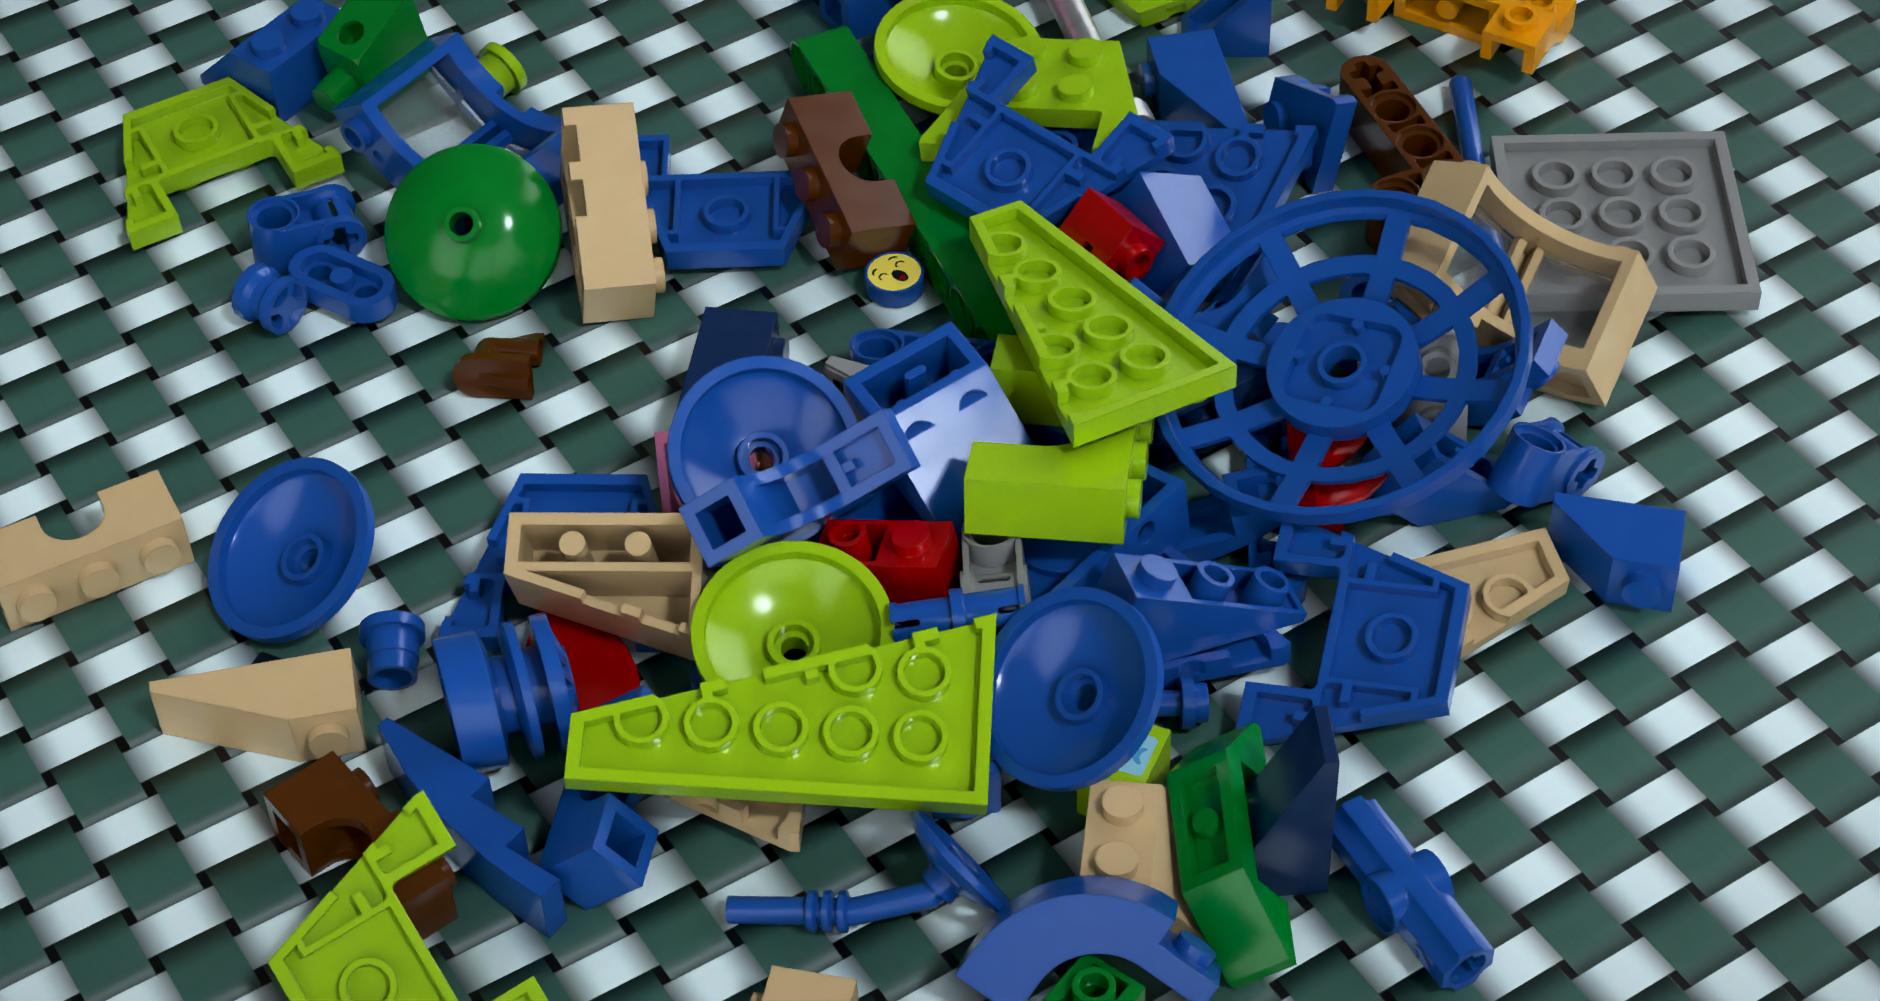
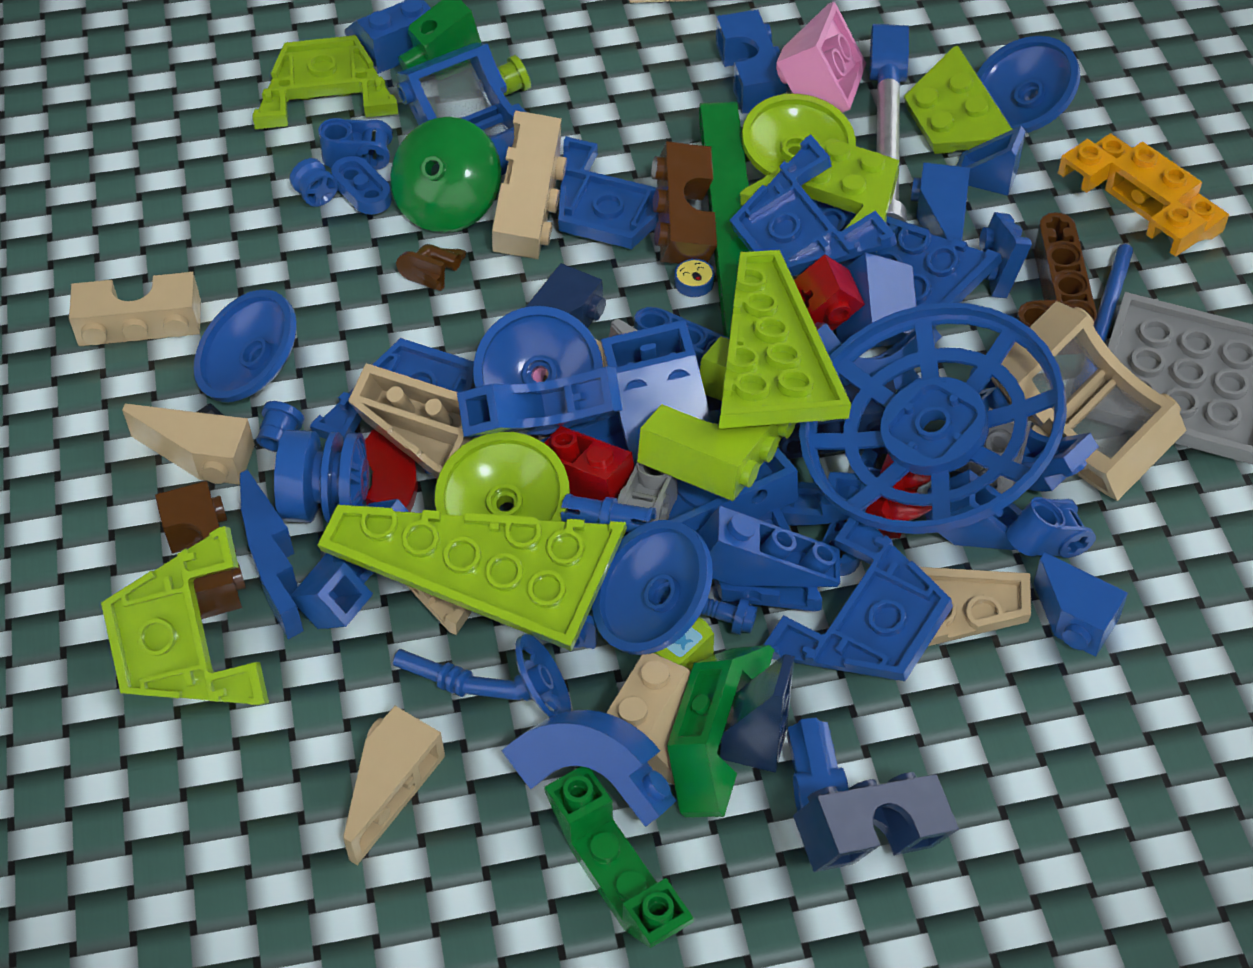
camera: 20 degrees right, 5 degrees up
none -> dark blue arch [793,772,959,872]

